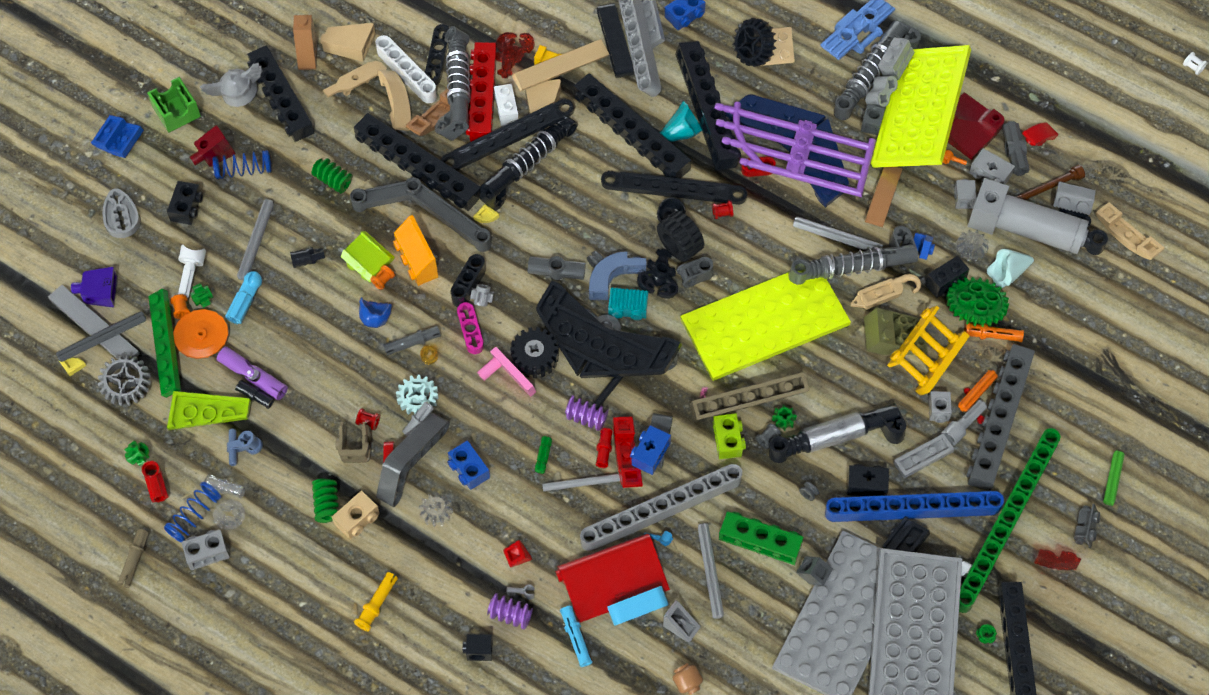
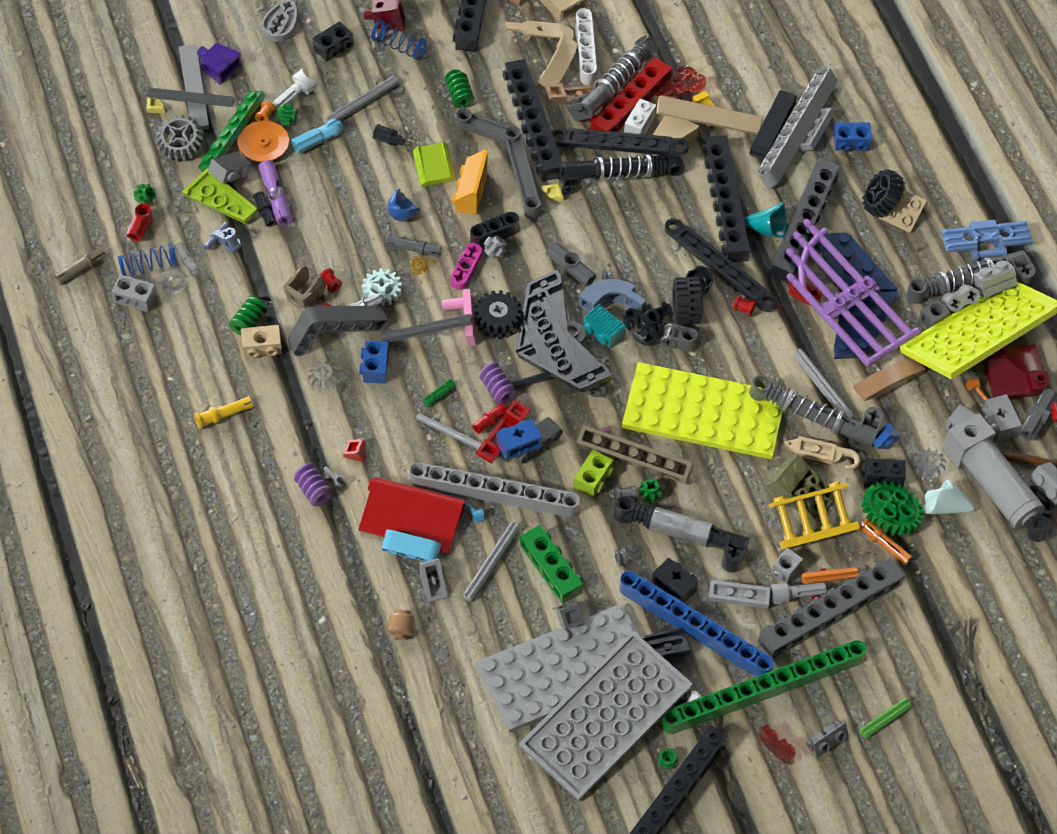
camera: 35 degrees right, 5 degrees down
orange bush [370,265,395,290] -> none
black beam [425,24,449,85] -> none
black brick [462,634,493,661] -> none
medium azure pin [560,606,592,667] -> none
none -> light grey brick [208,151,251,184]
none -> dark grey axle [381,314,473,342]

